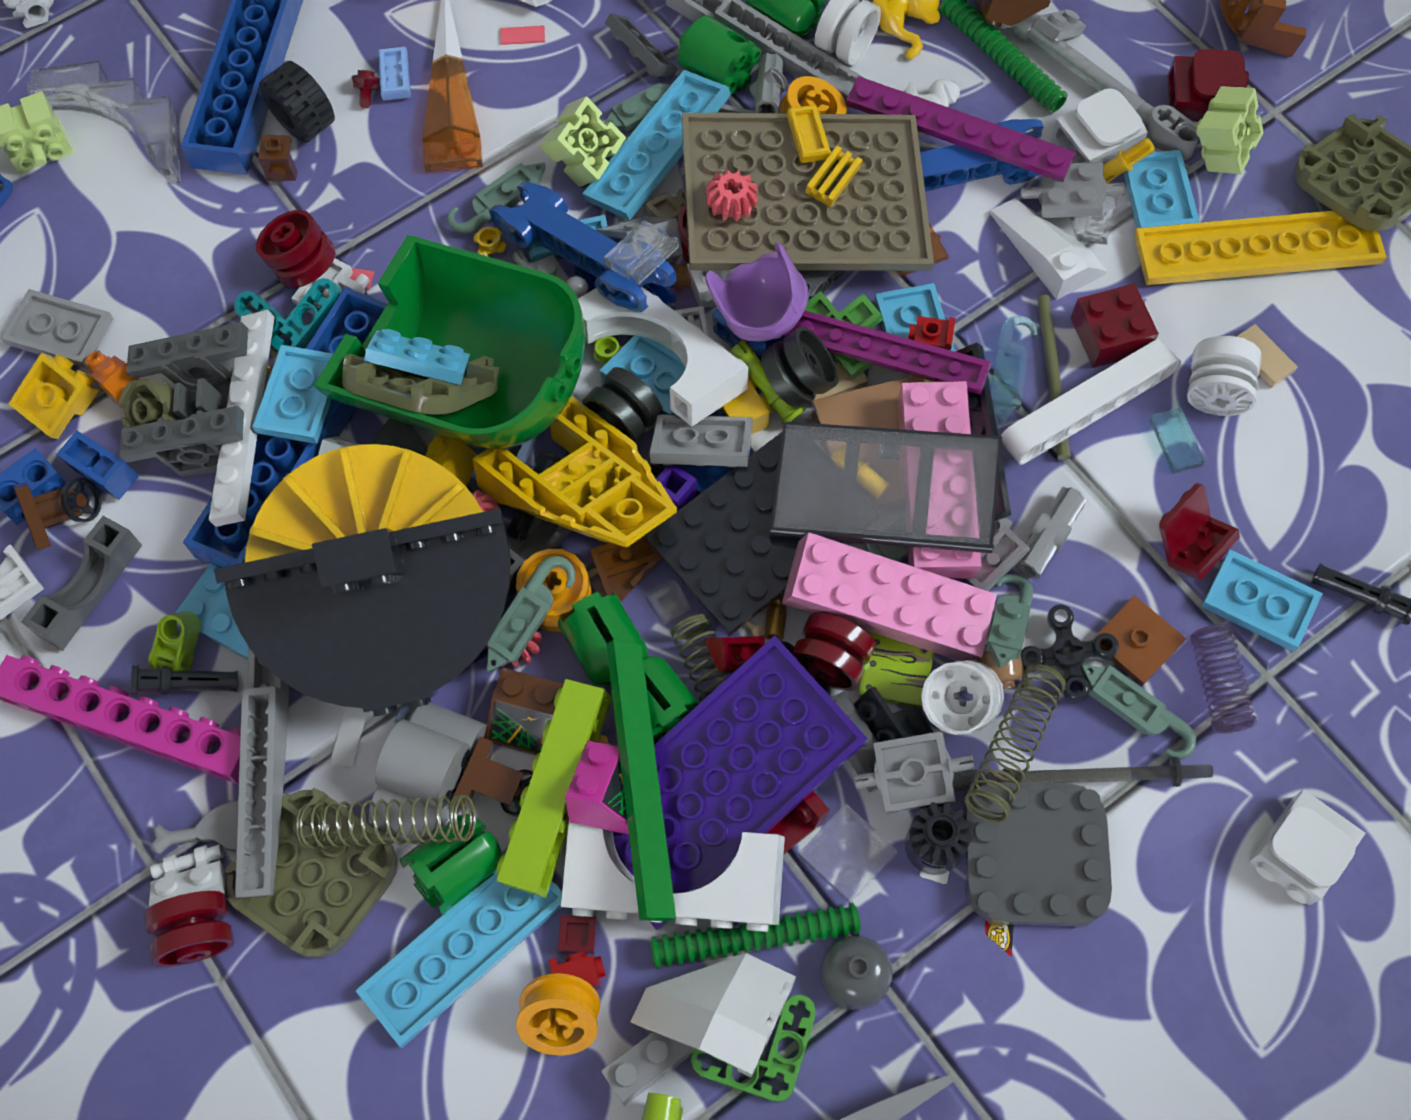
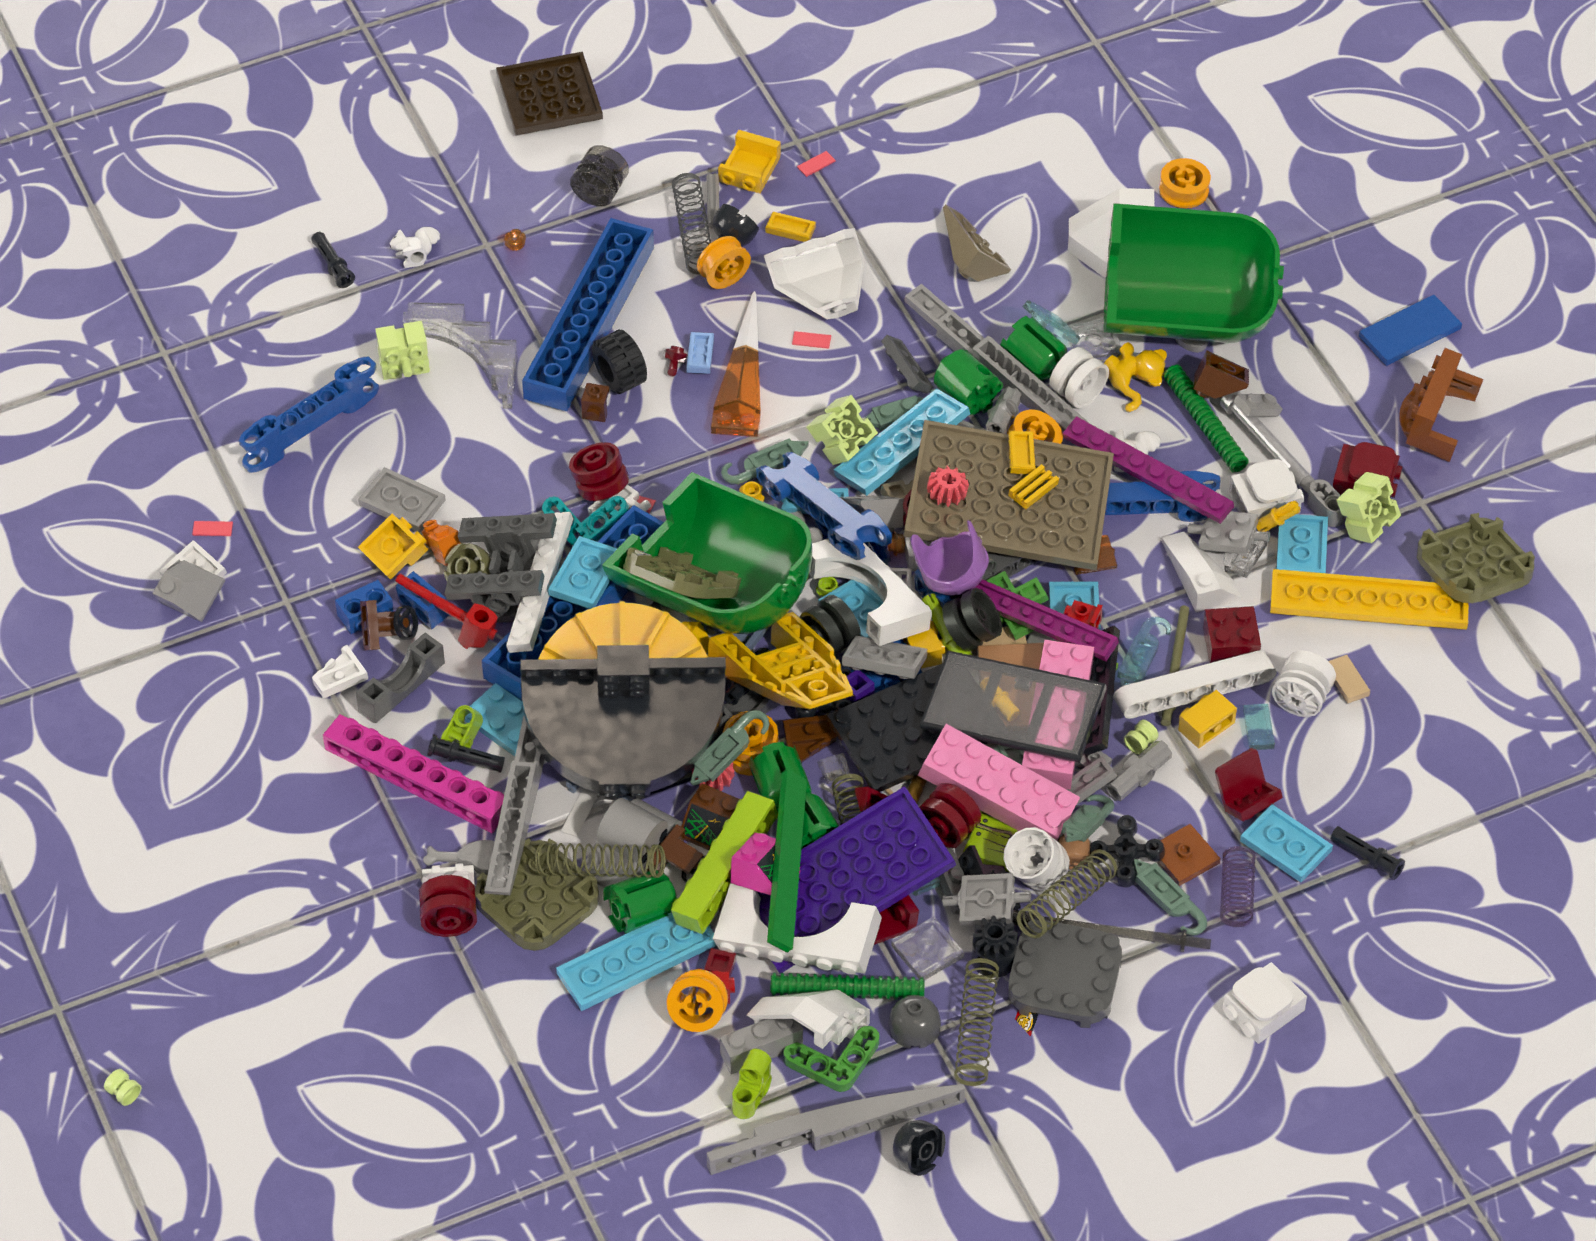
camera: 10 degrees right, 15 degrees down
medium azure plate [364,329,470,385] -> none
clear plate [604,220,679,285] -> none
none -> red piece [395,573,498,649]
none -> olive piece [954,958,999,1086]
none -> yellowish green wheel [1124,720,1159,755]
none -> yellow brick [1178,690,1237,749]

